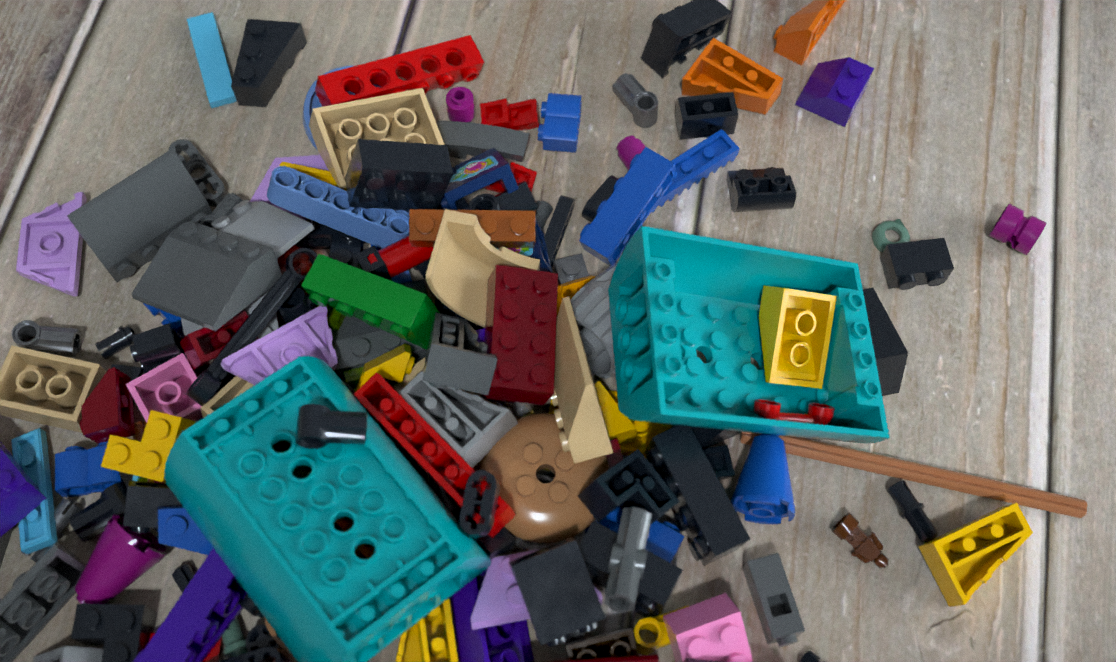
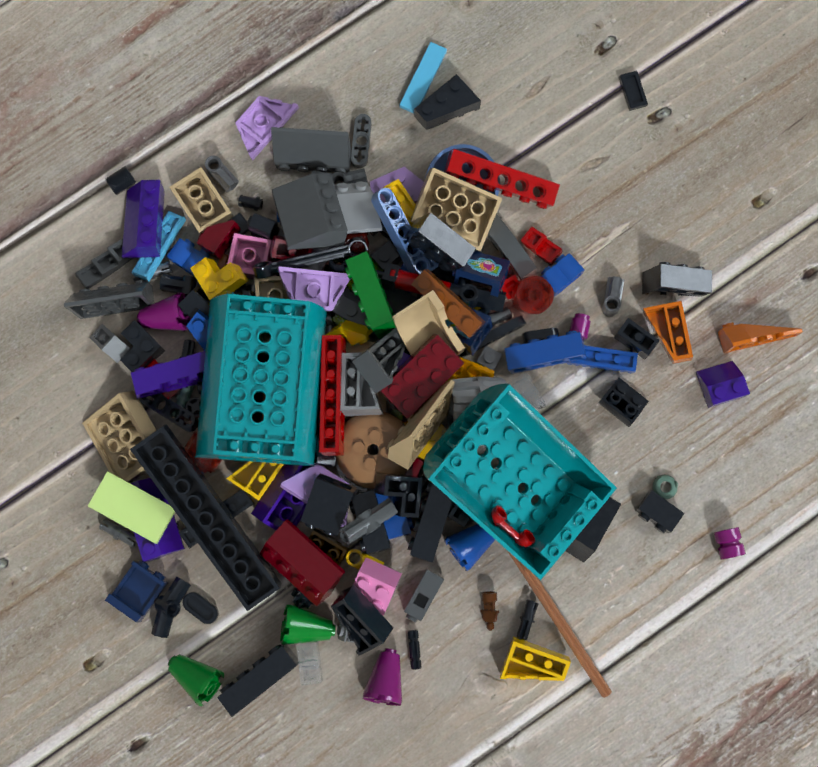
camera: 50 degrees right, 15 degrees up
black piece [295,404,367,449] -> none
magenta brick [446,86,475,122] -> none
black beam [460,470,500,538] -> none
yellow slope [759,285,837,389] -> none
none -> clear red brick [511,276,554,314]

